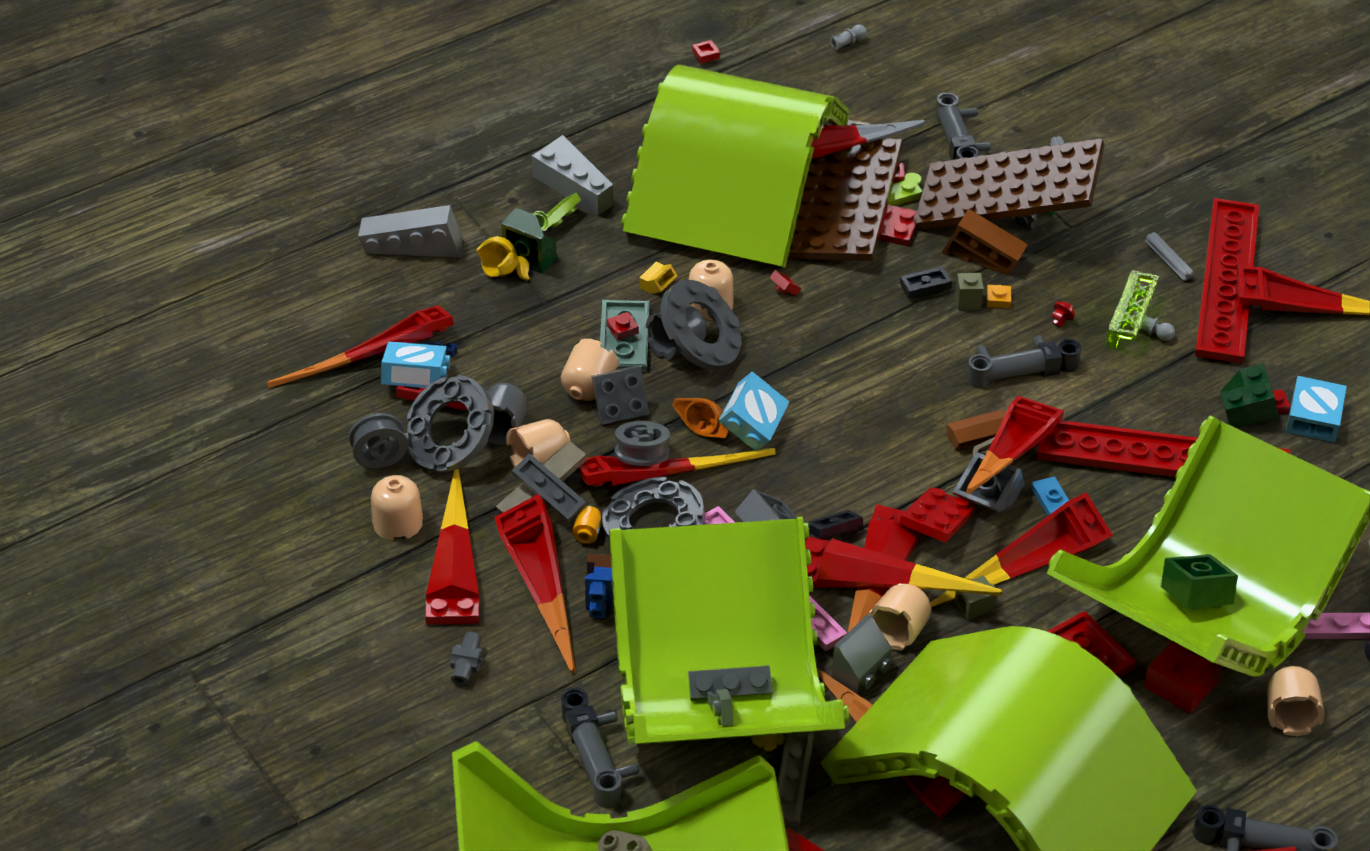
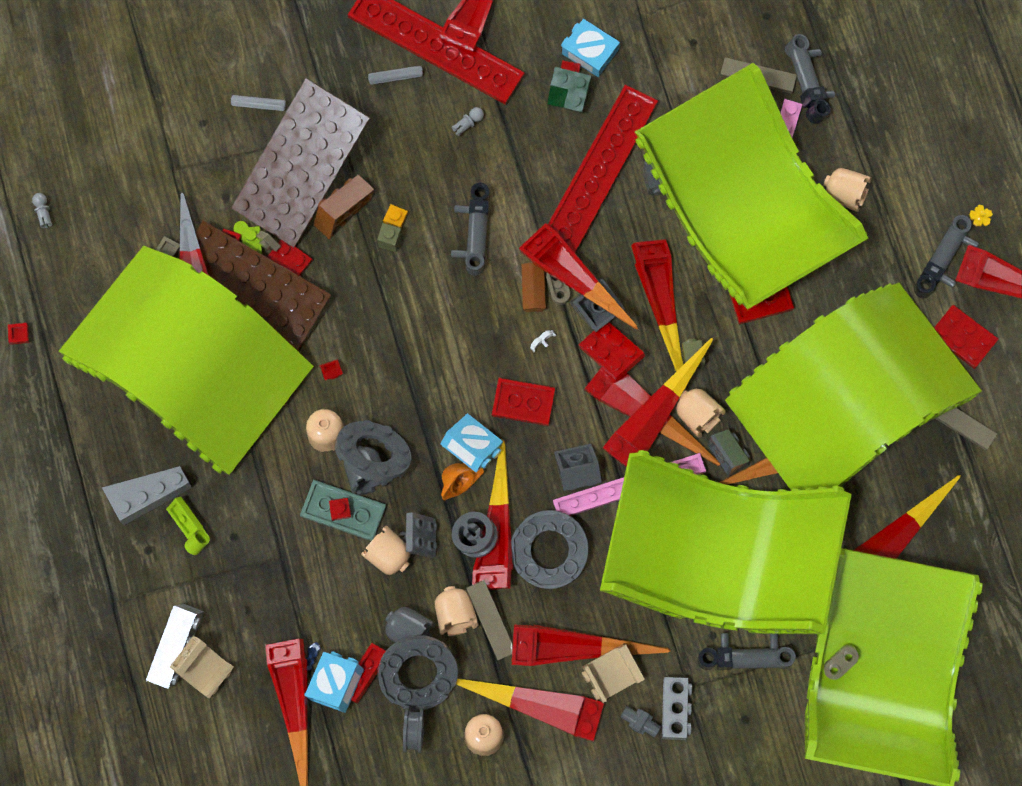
camera: 70 degrees left, 30 degrees up
yellow hair [476,236,530,281] -> none
dark green slope [501,208,557,274] -> none
dark grey plate [512,453,586,523] -> none
light orange brick [572,506,602,544] -> none
blue hips [585,554,613,619] -> none
yellow piece [639,262,677,294] -> none
dark grey plate [688,665,772,700] -> none
dark grey plate [707,689,733,726] -> none
black plate [806,510,864,540] -> none
black plate [900,266,952,298] -> none
dark grey piece [935,92,991,160] -> none
dark azure plate [1031,477,1069,516] -> none
red plate [1052,301,1075,328] -> none
clear neon green fence [1107,270,1159,349] -> none
dark green slope [1161,554,1238,610] -> none
none -> tan panel [169,635,234,698]
none -> dark tan plate [256,231,280,251]
none -> red plate [492,378,555,426]
none -> white piece [530,330,556,352]
none -> tan panel [582,644,645,703]
none -> light grey brick [662,677,692,740]

